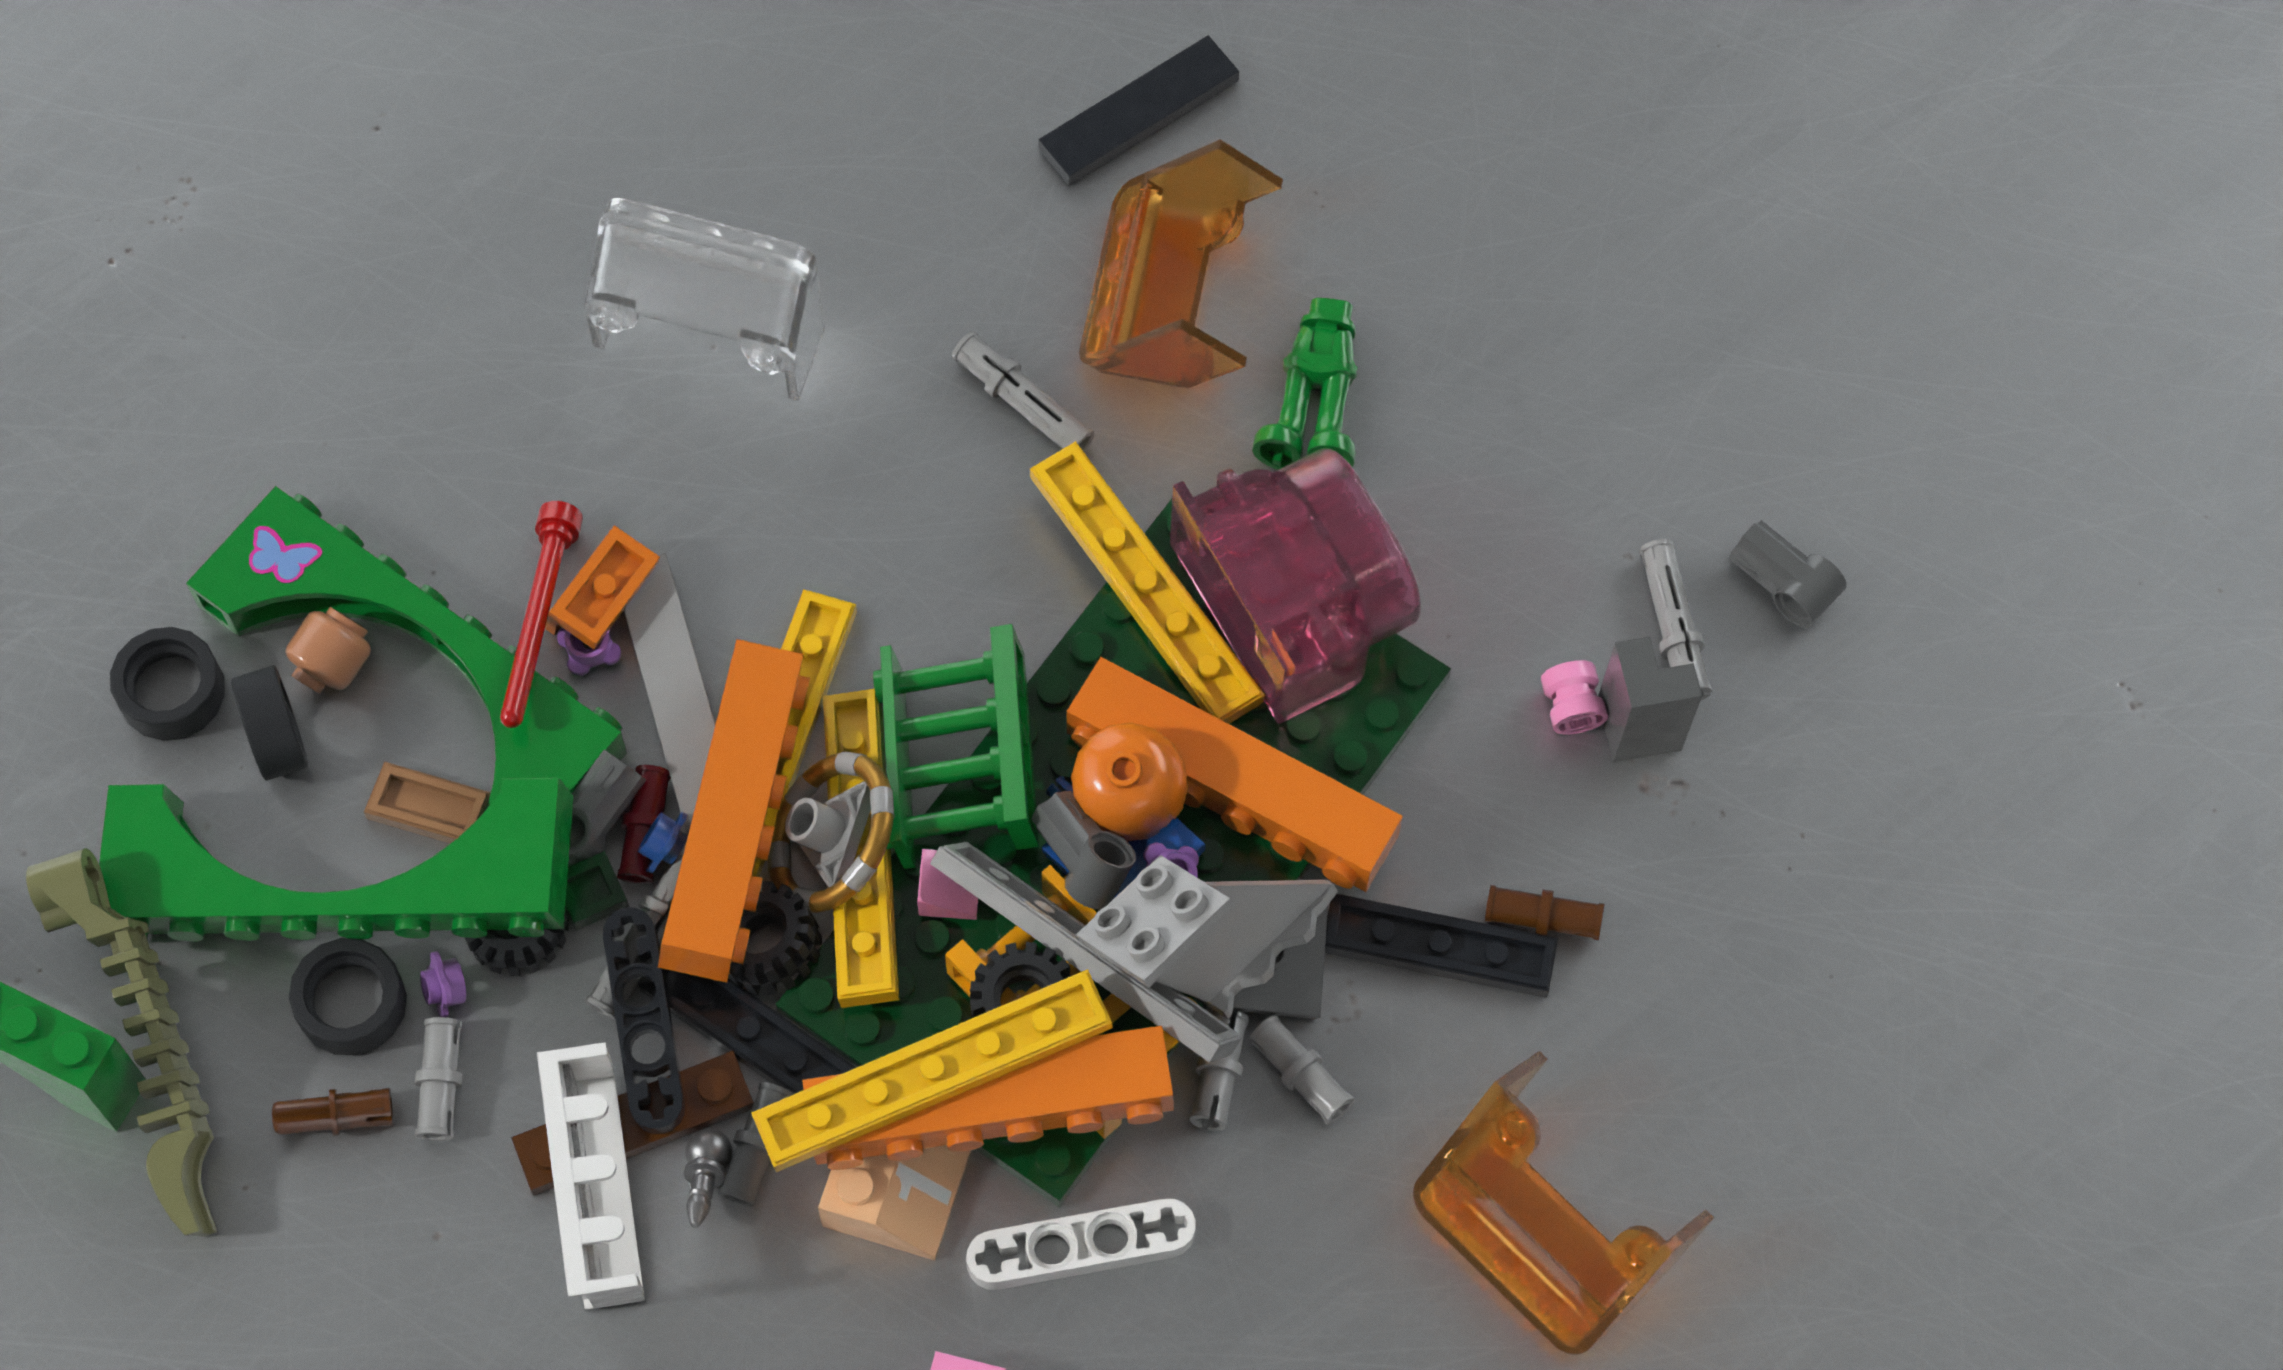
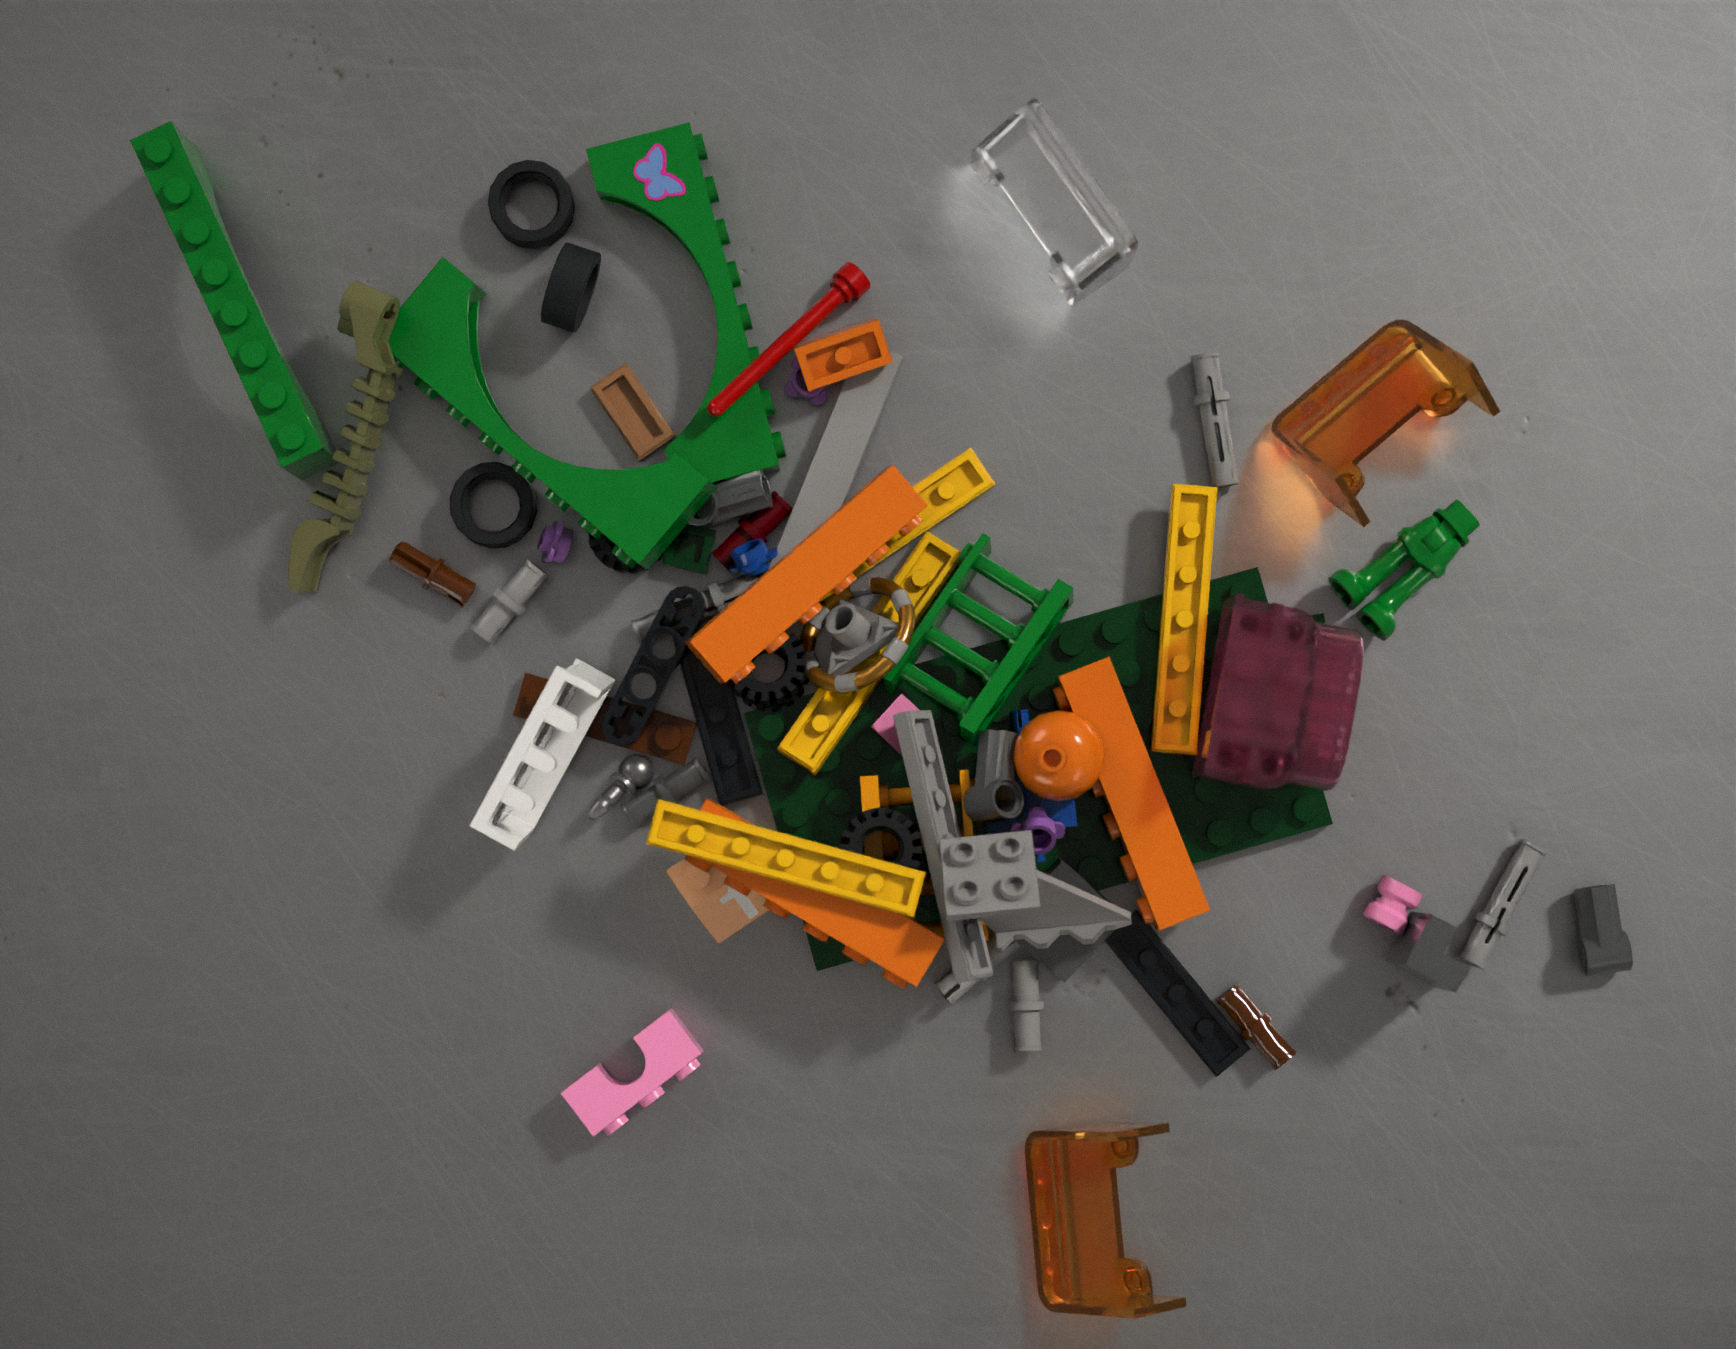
camera: 40 degrees right, 20 degrees up
nougat head [285,607,371,694] -> none
white beam [966,1199,1196,1290] -> none
black tile [1038,35,1239,186] -> none

